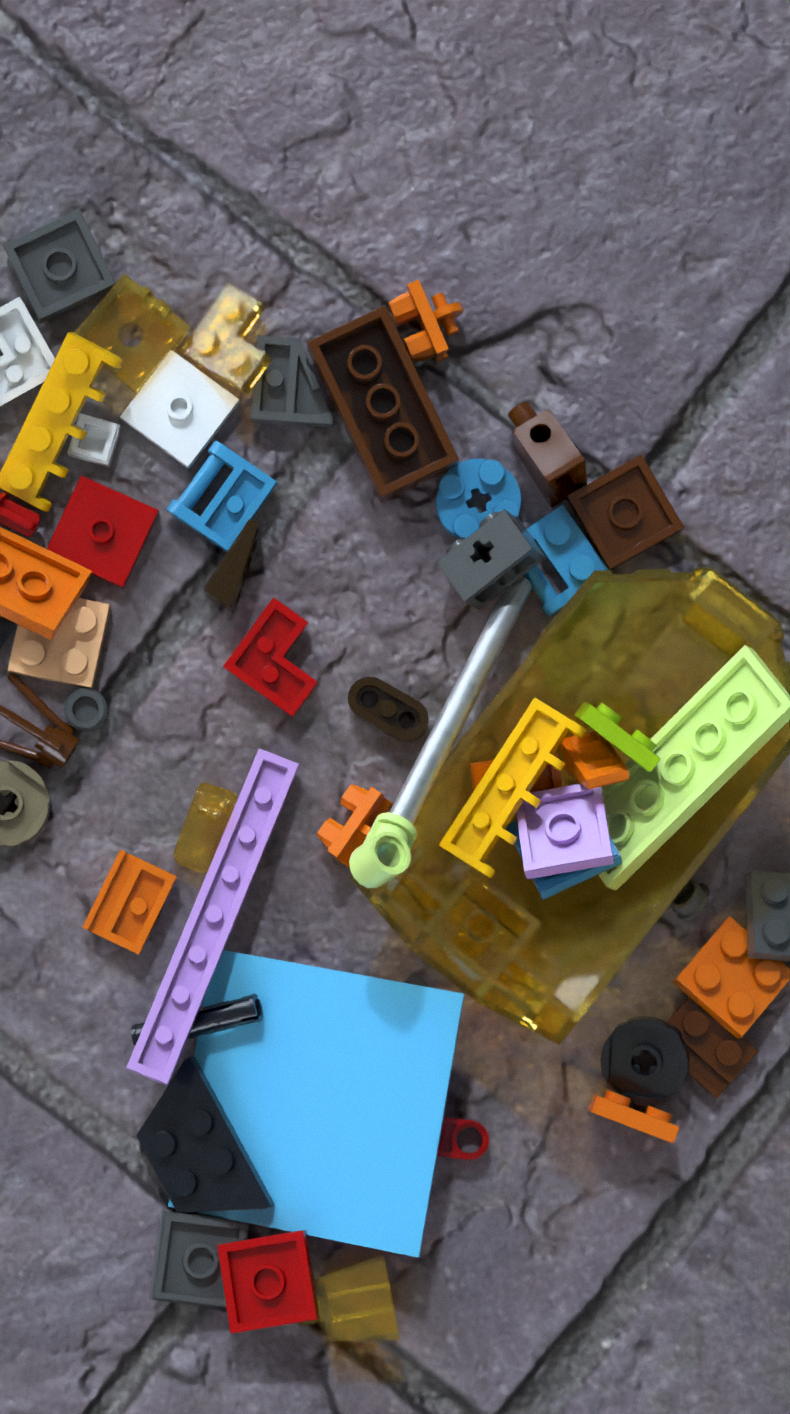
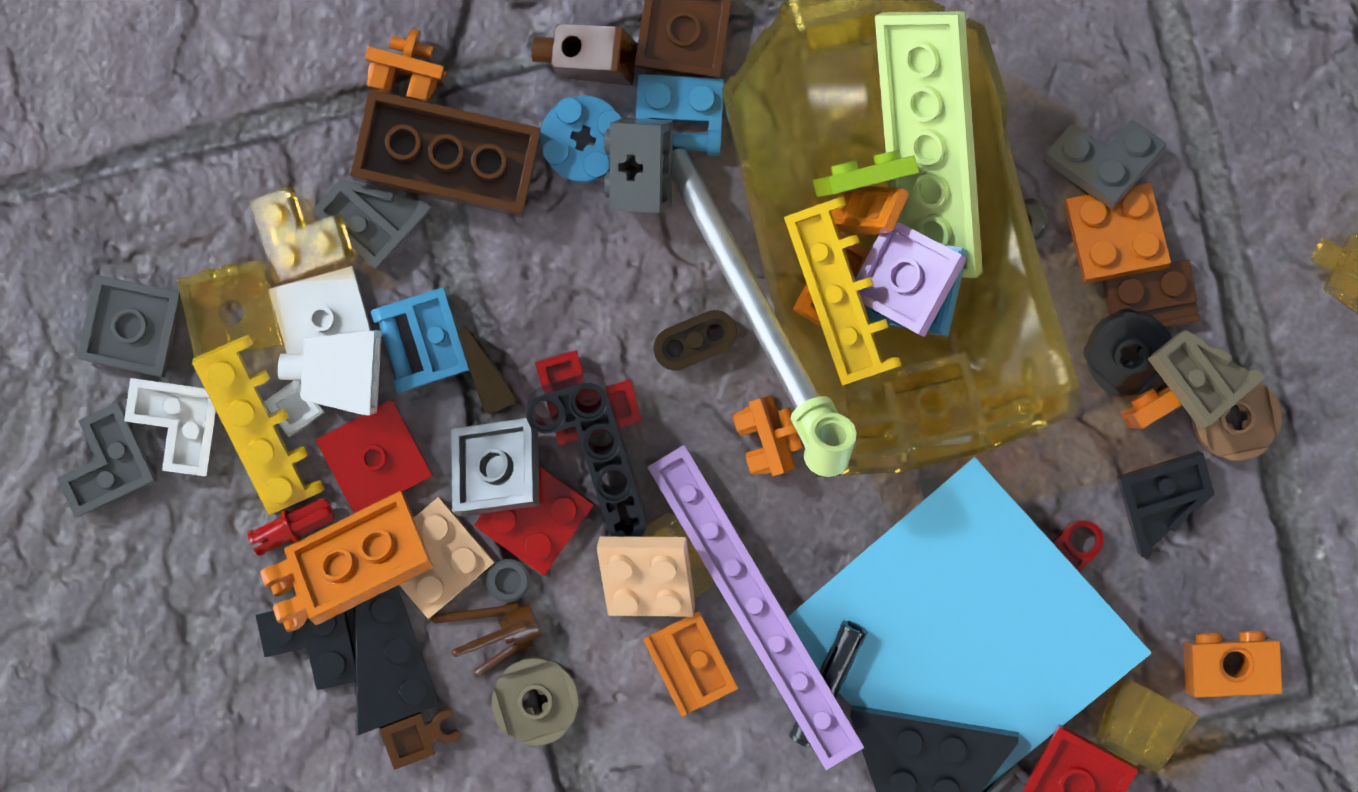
camera: 55 degrees left, 5 degrees up
none -> white torso [278,330,382,415]
none -> plate [451,418,540,517]
none -> red plate [473,466,594,576]
none -> black beam [526,373,647,537]
none -> light nougat plate [597,537,696,617]
none -> black wing [1116,451,1215,558]
none -> dark tan wing [1148,330,1266,430]
none -> orange brick [1183,631,1282,698]
none -> medium nougat plate [1191,382,1282,461]

